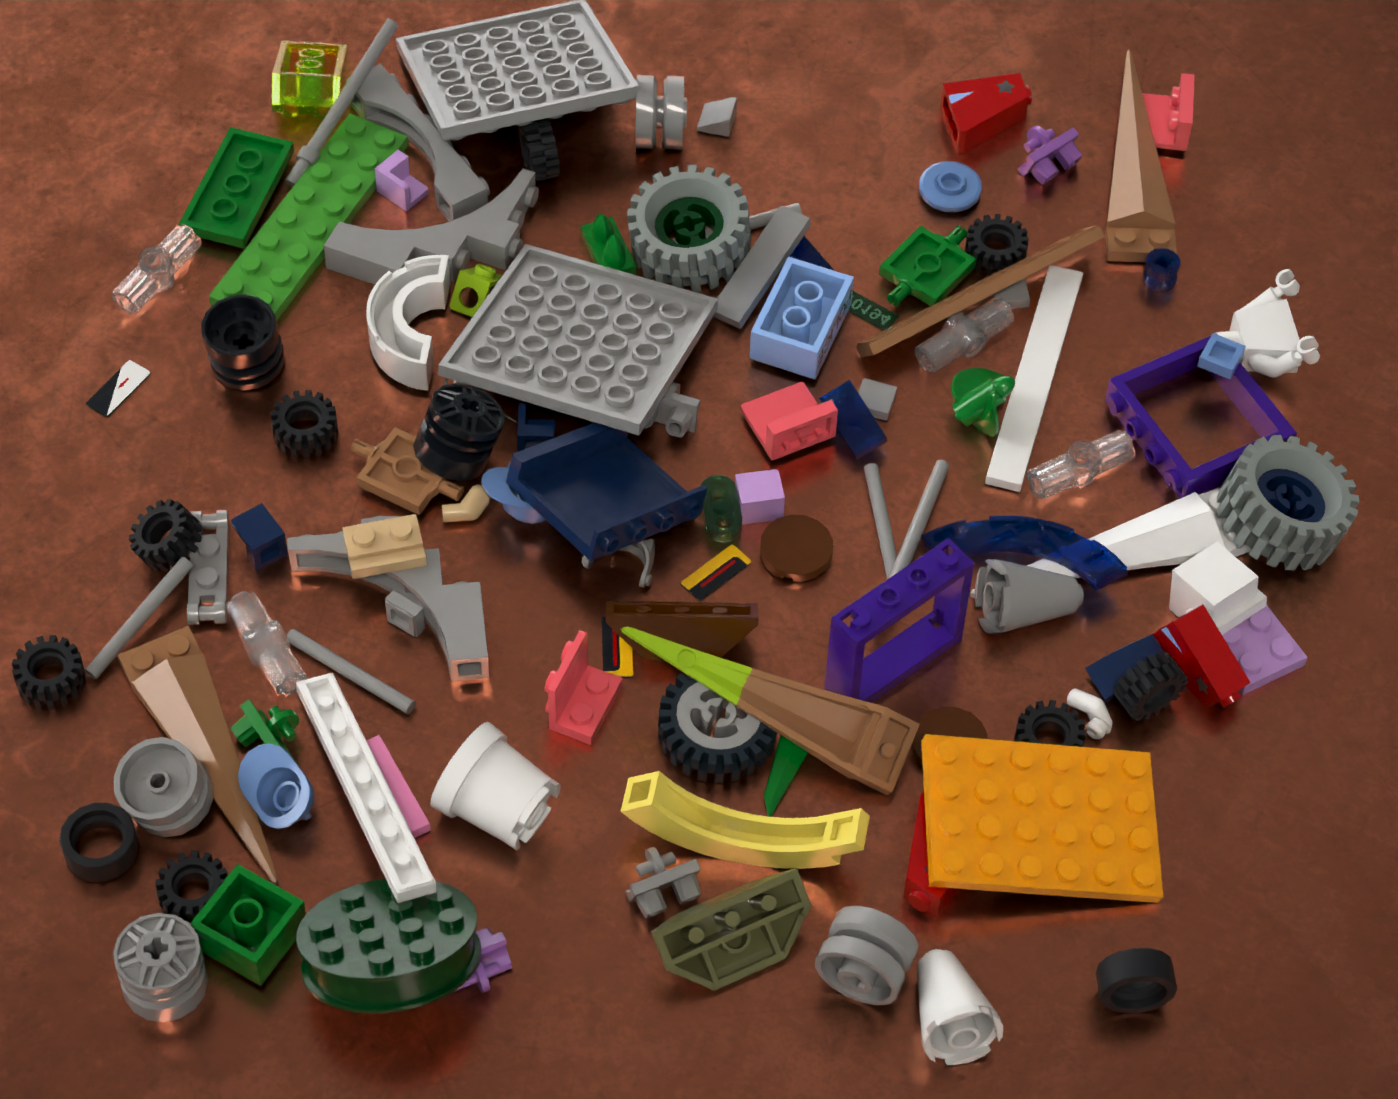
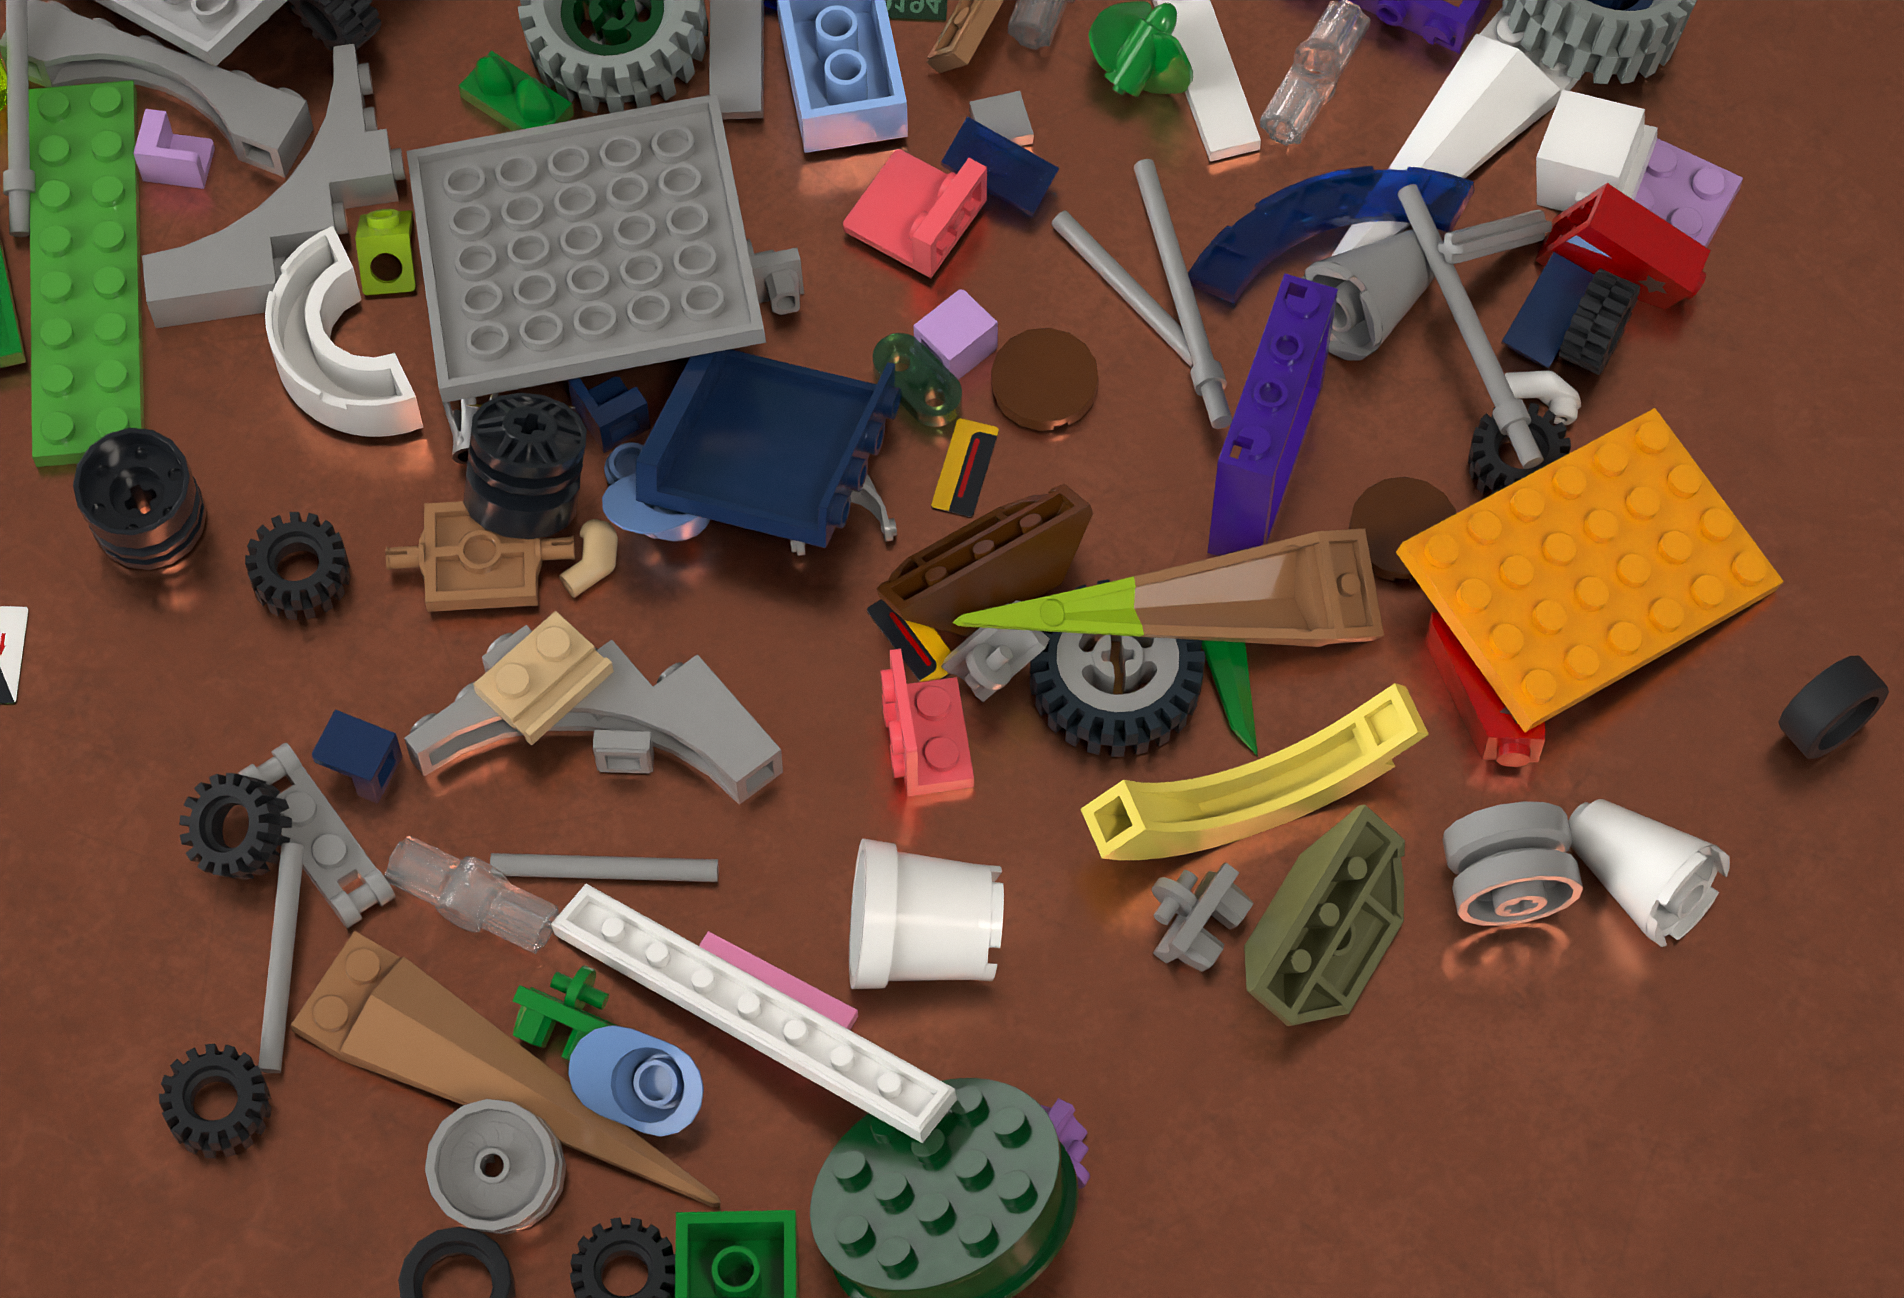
camera: 30 degrees left, 10 degrees up
none -> light grey hips [941,600,1050,702]
none -> light grey bar [1397,184,1543,469]
none -> light grey axle [1437,210,1552,264]

